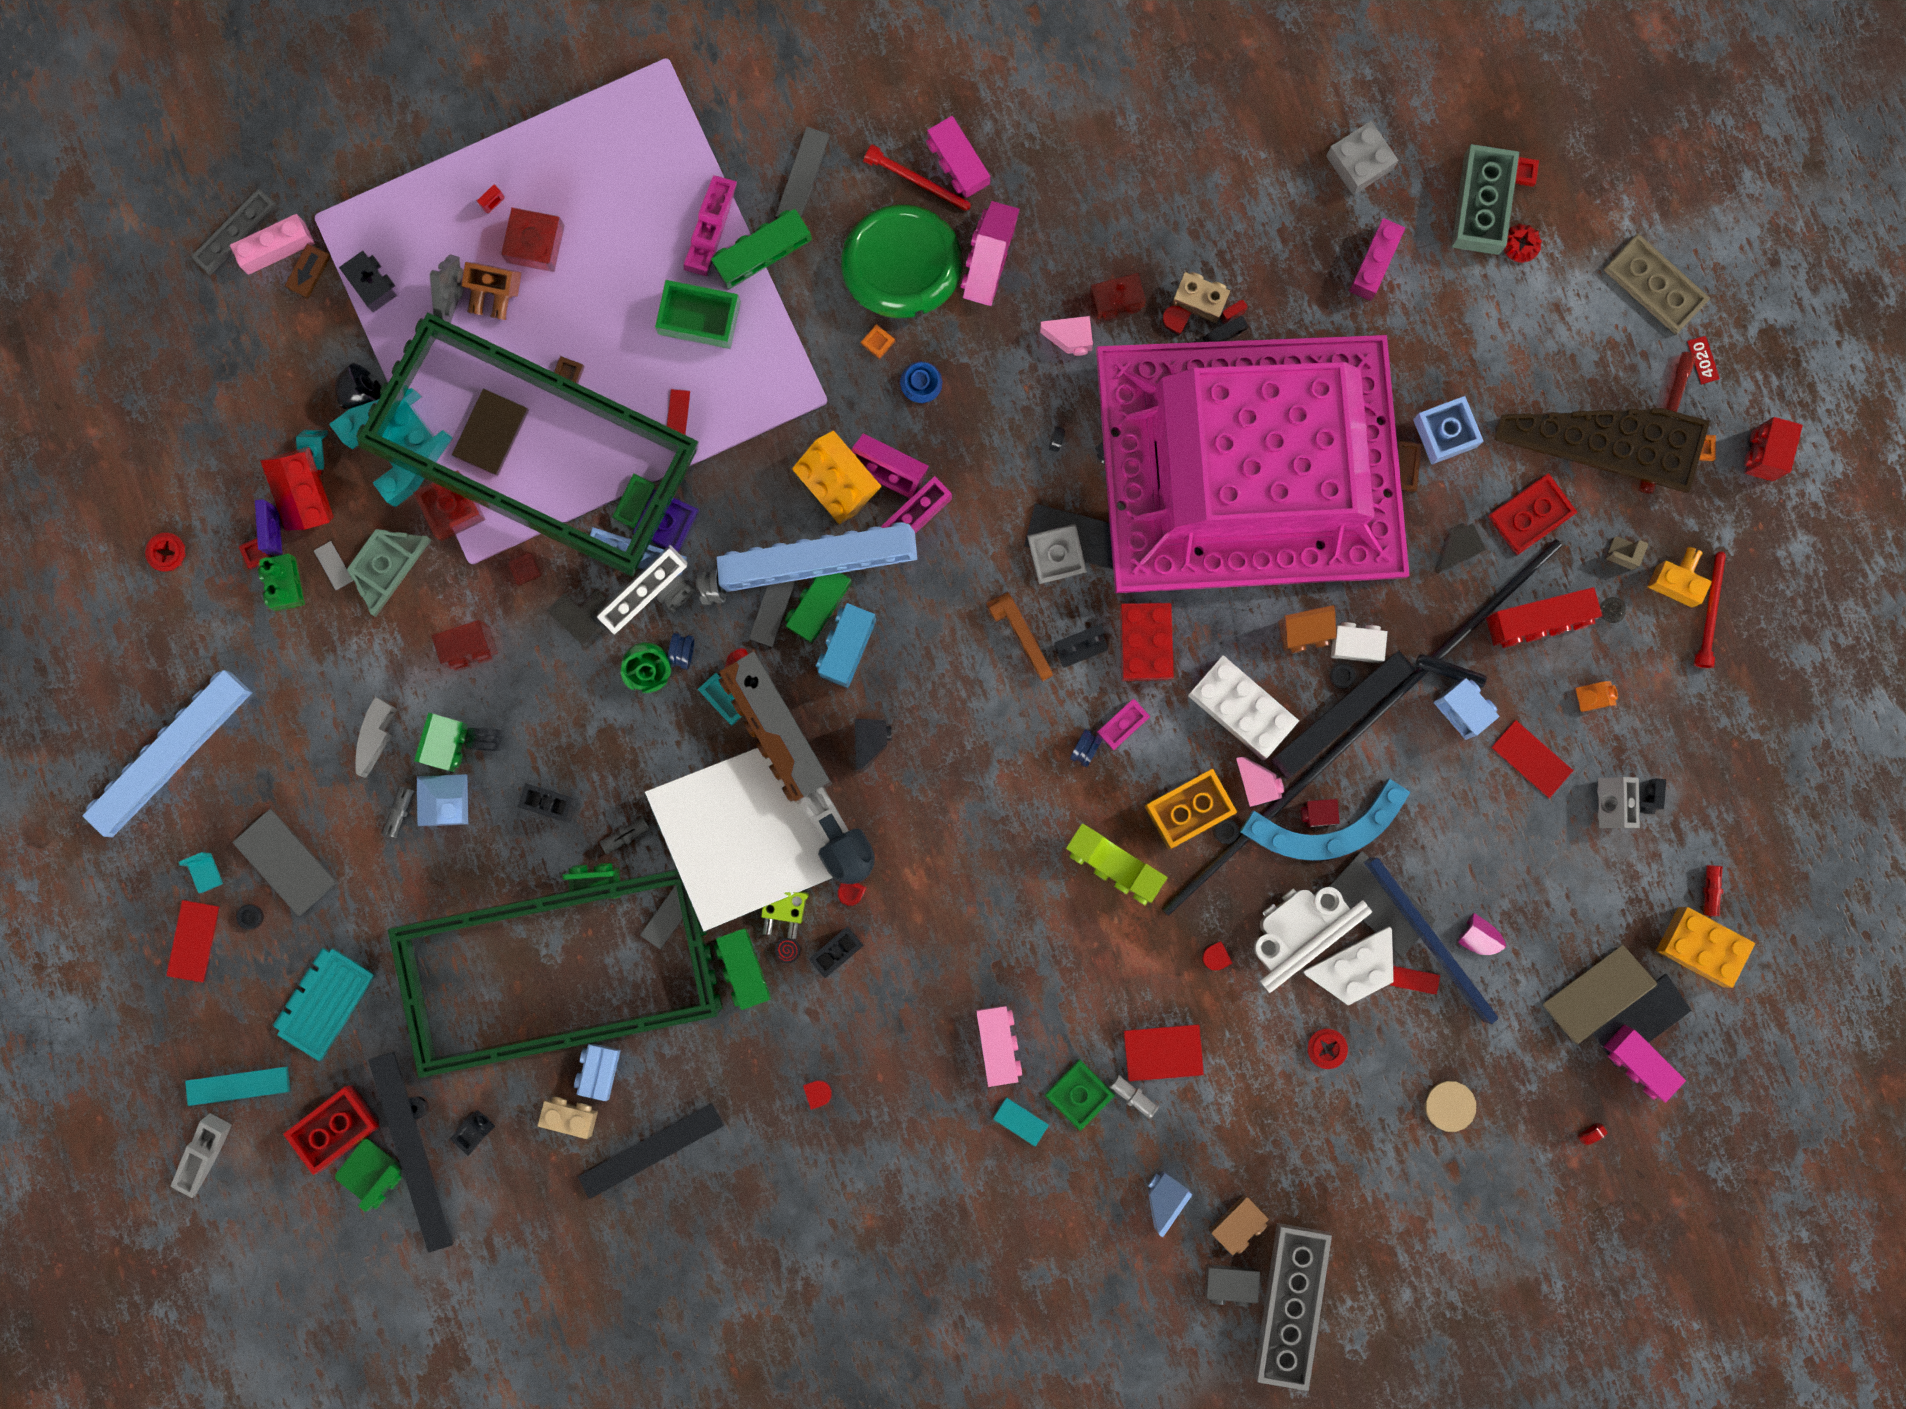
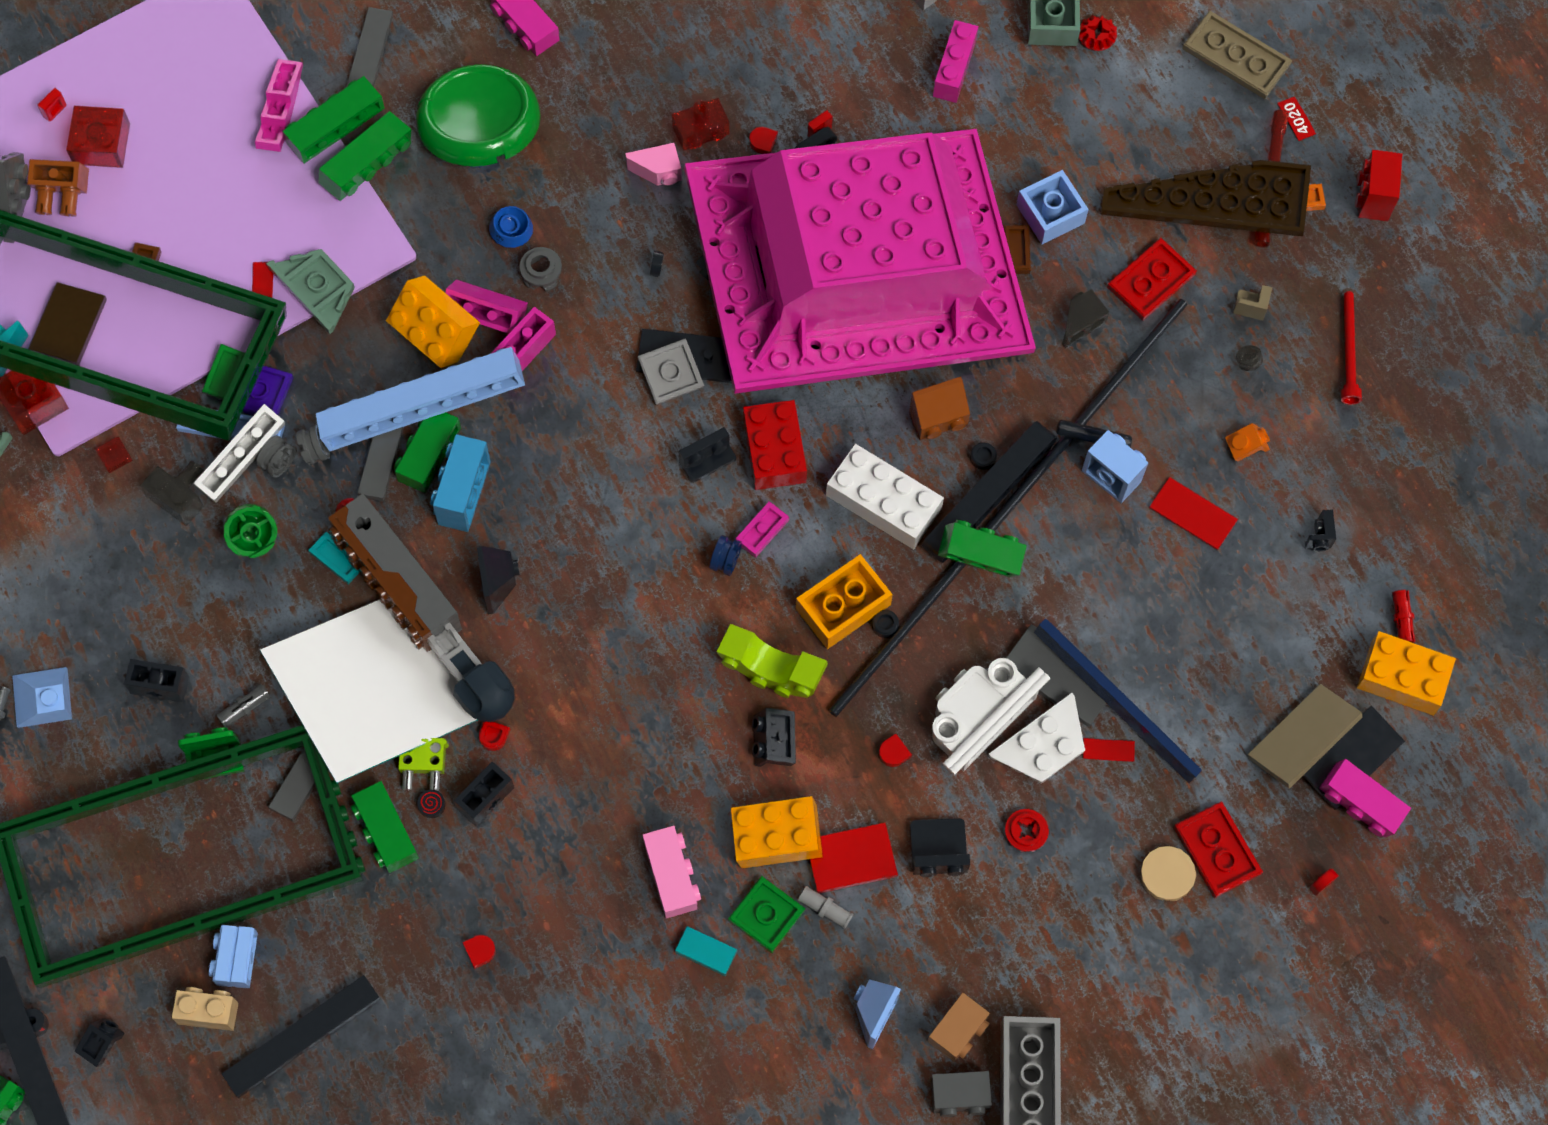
camera: 10 degrees left, 15 degrees down
slope [414,712,469,772] -> none
clear red brick [431,620,498,671] -> none
black wheel [466,728,503,751] -> none
green piece [655,280,741,349] -> none
dark blue wheel [668,633,695,670] -> none
orange tile [861,324,895,360] -> none
red piece [863,144,971,211] -> none
brick [961,201,1020,306] -> none
dark orange beam [986,591,1053,682] -> none
tan brick [1172,272,1230,324] -> none
bright pink slope [1236,757,1284,807] -> none
dark azure plate [1239,779,1410,860] -> none
dark red brick [1300,799,1340,827] -> none
white brick [1331,622,1387,664] -> none
brick [1458,913,1506,955] -> none
red brick [1486,587,1602,649] -> none
light grey brick [1597,777,1640,828] -> none
light orange brick [1647,547,1712,608] -> none
none -> sand green wing [266,249,355,334]
none -> green brick [318,111,412,201]
none -> dark grey piece [520,247,562,292]
none -> light orange brick [731,796,823,869]
none -> black bracket [752,708,796,767]
none -> black bracket [910,818,970,877]
none -> green brick [938,520,1027,578]
none -> red tile [1173,801,1263,899]

